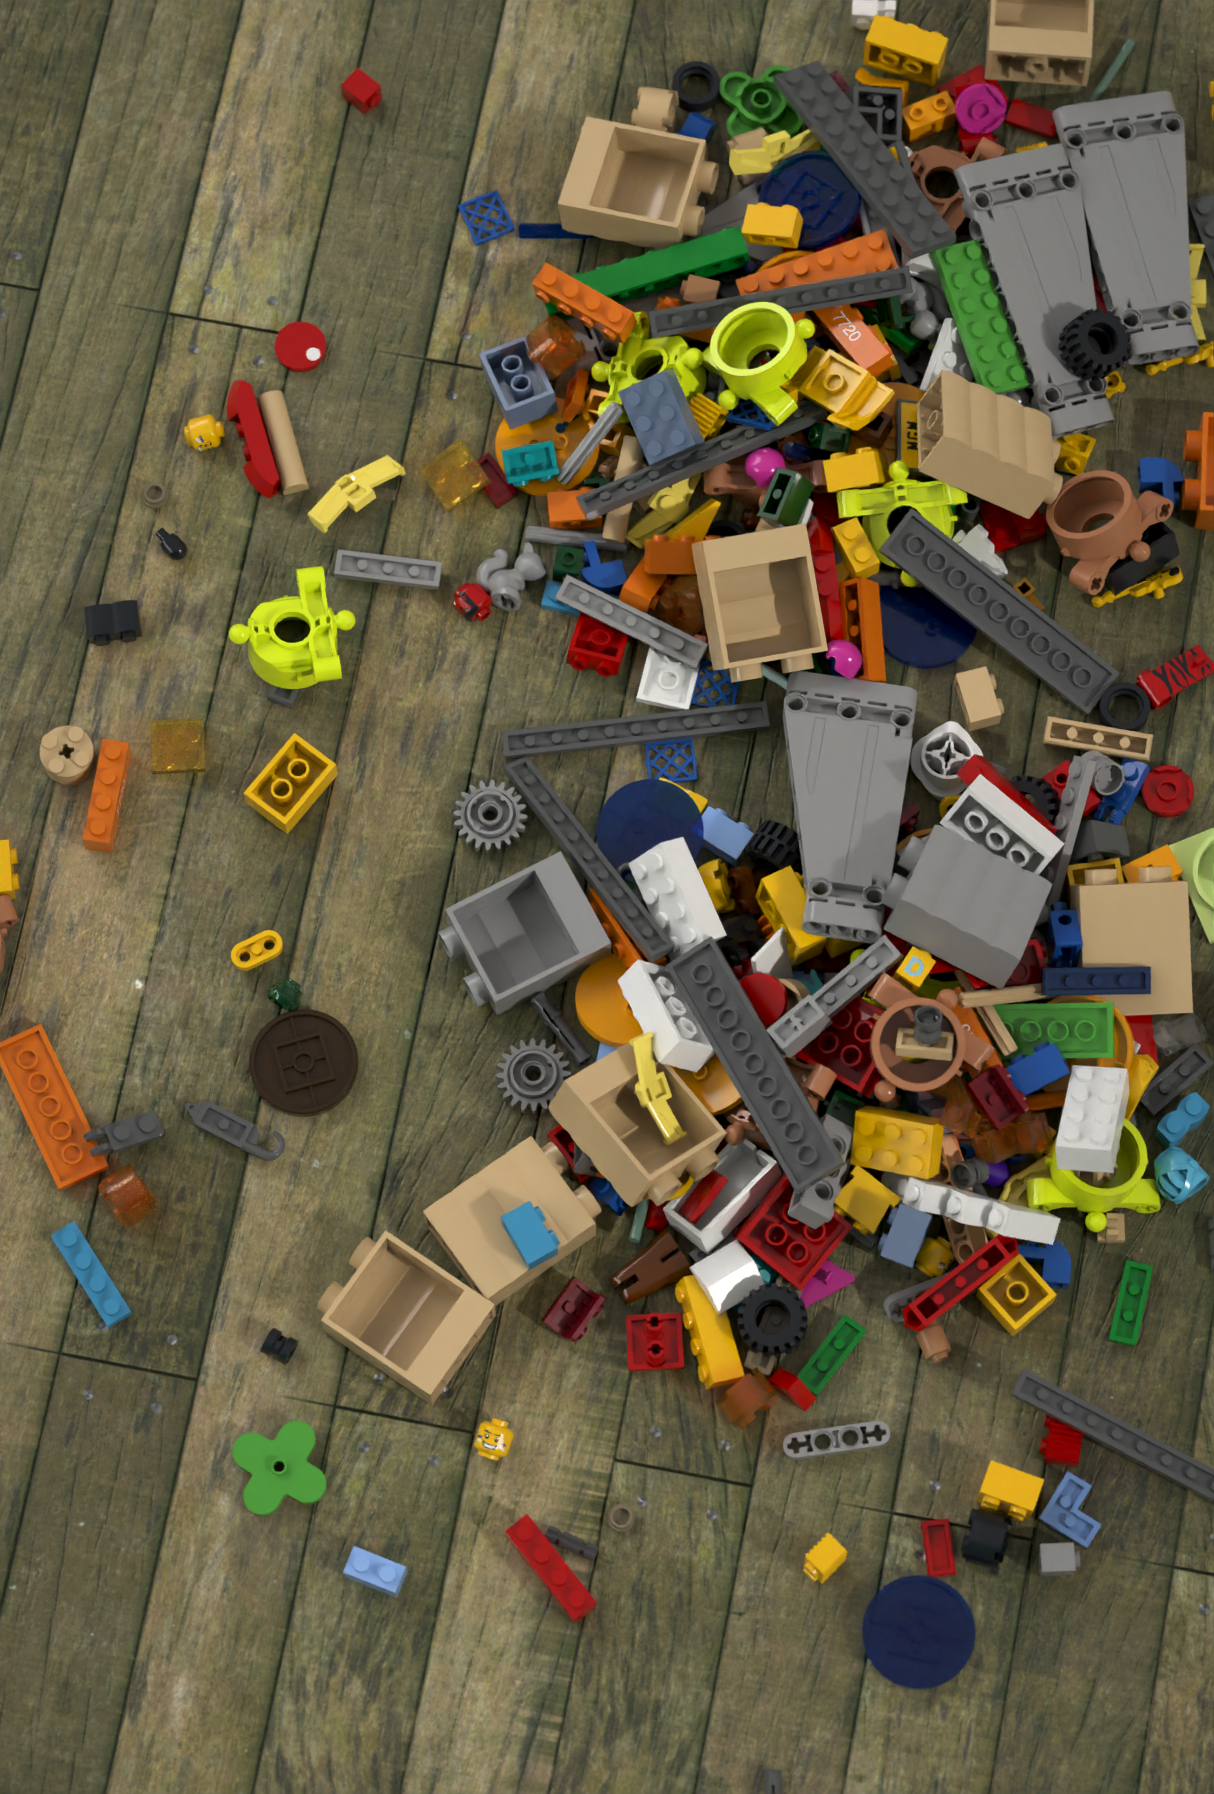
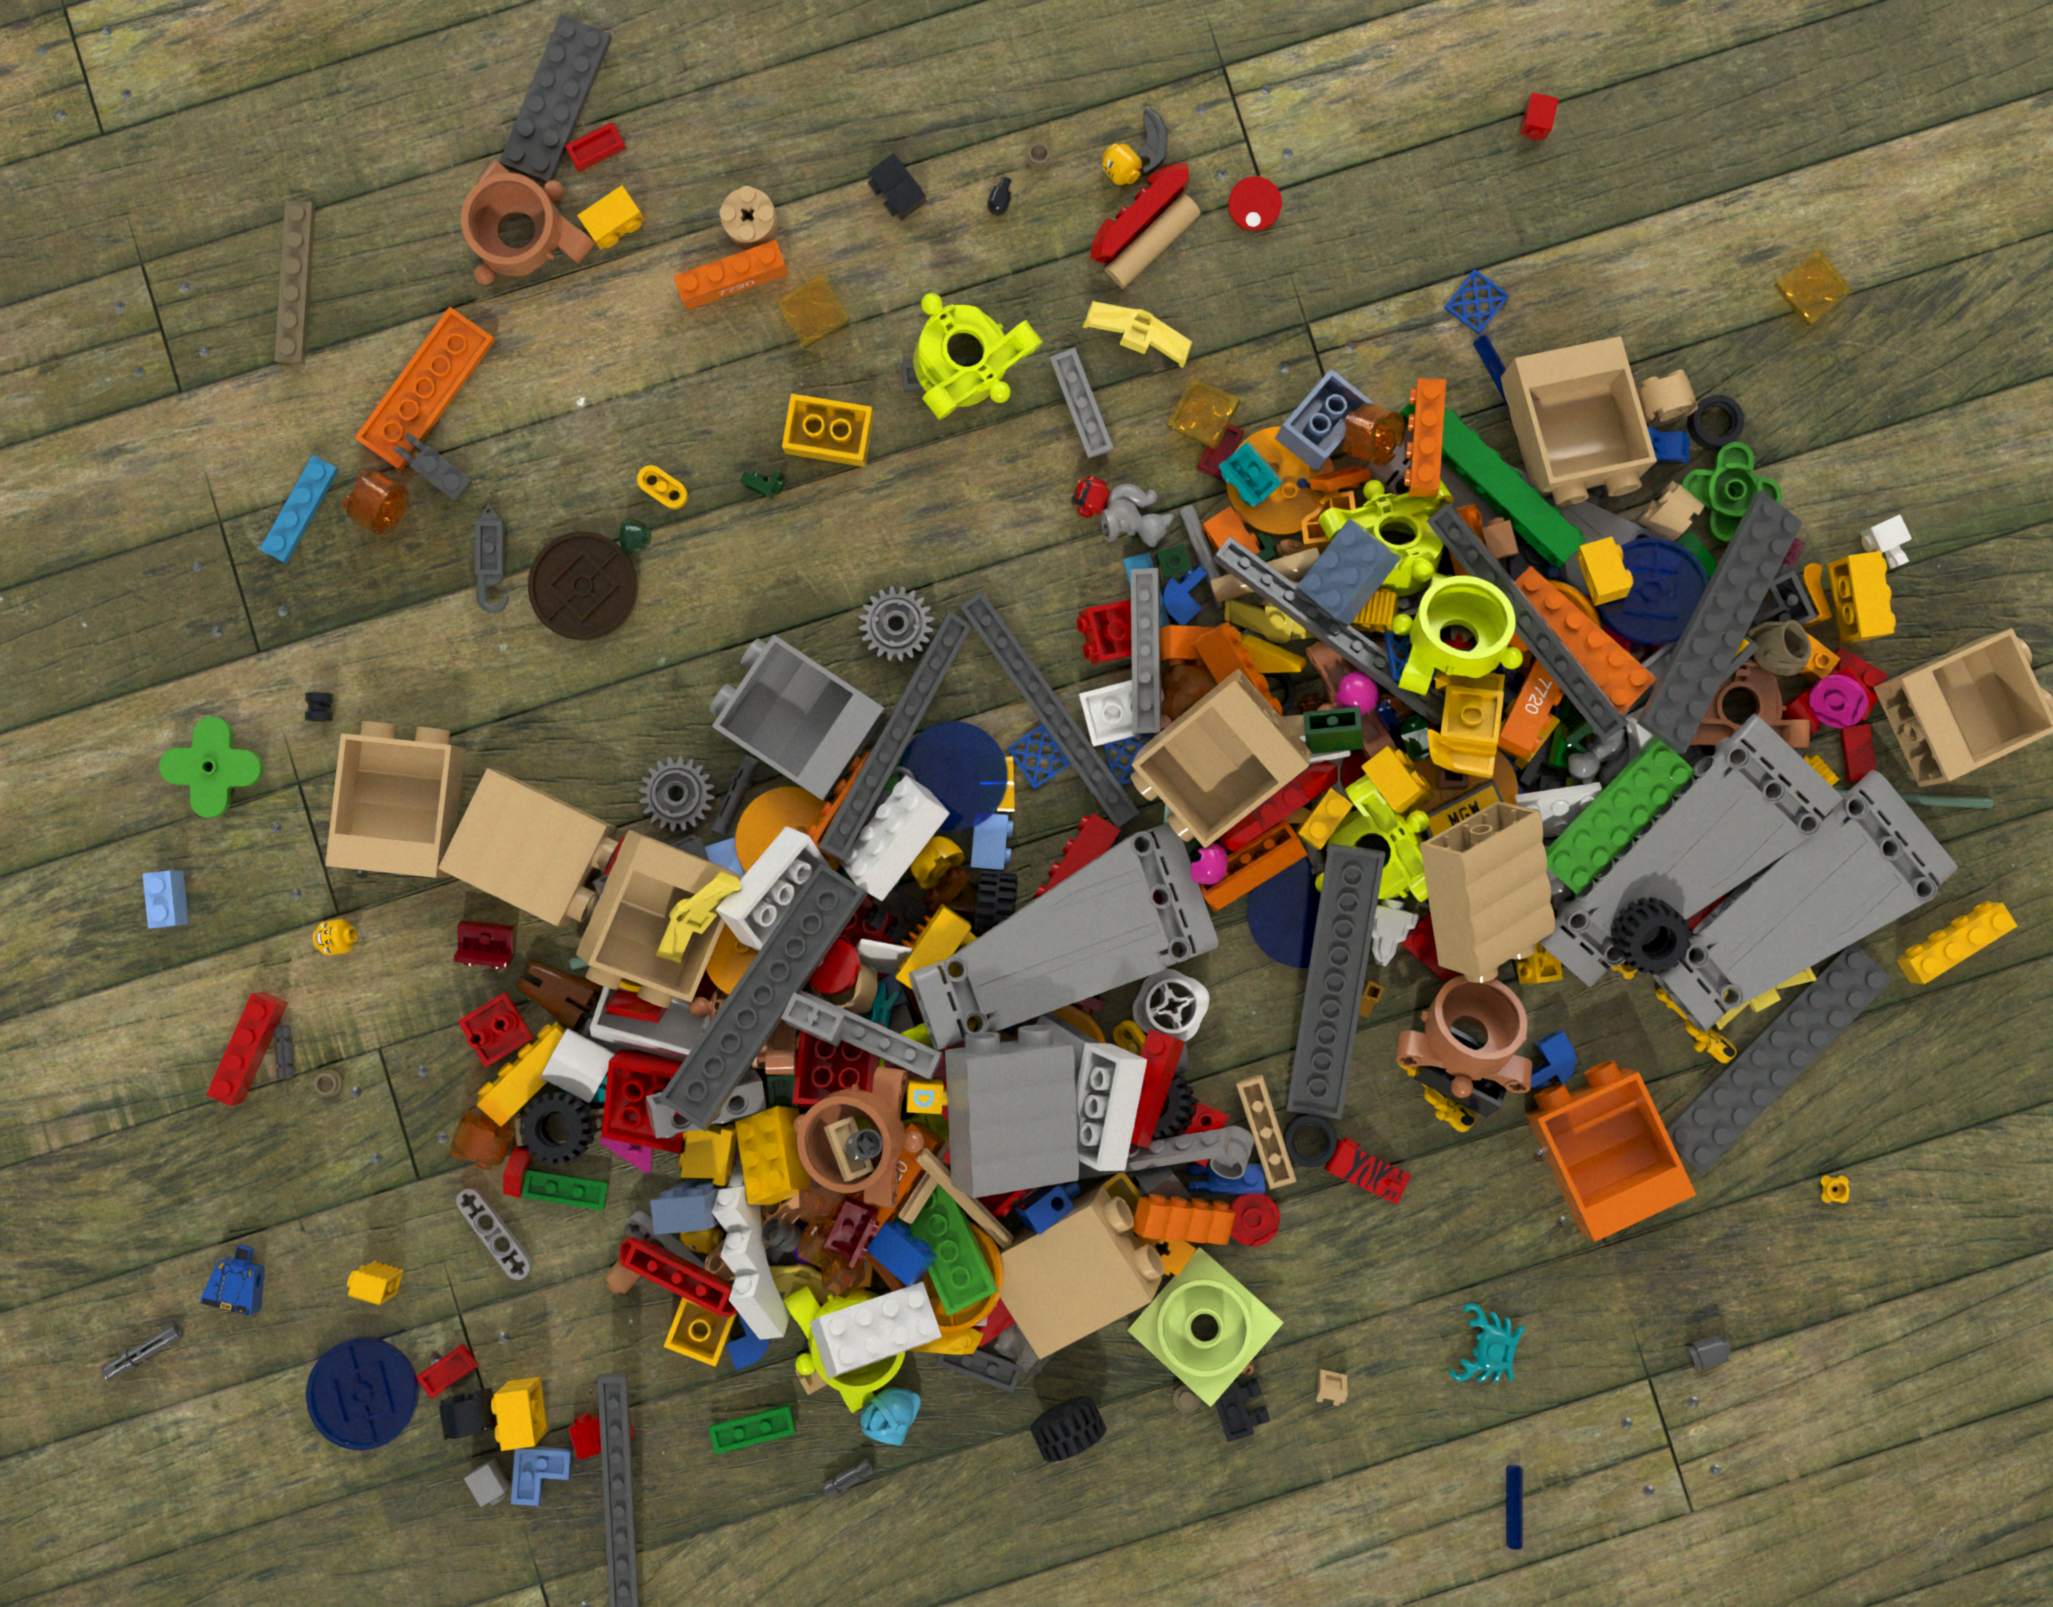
camera: 65 degrees right, 15 degrees up
dark azure brick [501,1201,560,1270] -> none
light grey axle [557,401,623,485] -> none
light yellow plate [729,129,821,175] -> none
tan brick [954,666,1004,731] -> none
dark blue tile [1041,966,1151,996] -> none
dark azure brick [1154,1092,1210,1149] -> none
none -> blue torso [199,1245,265,1316]
none -> dark green bracket [740,469,785,500]
none -> red brick [1033,813,1120,899]
none -> orange brick [1131,1194,1236,1245]
none -> dark grey piece [1137,107,1168,176]
none -> dark tan helmet [1746,620,1812,676]

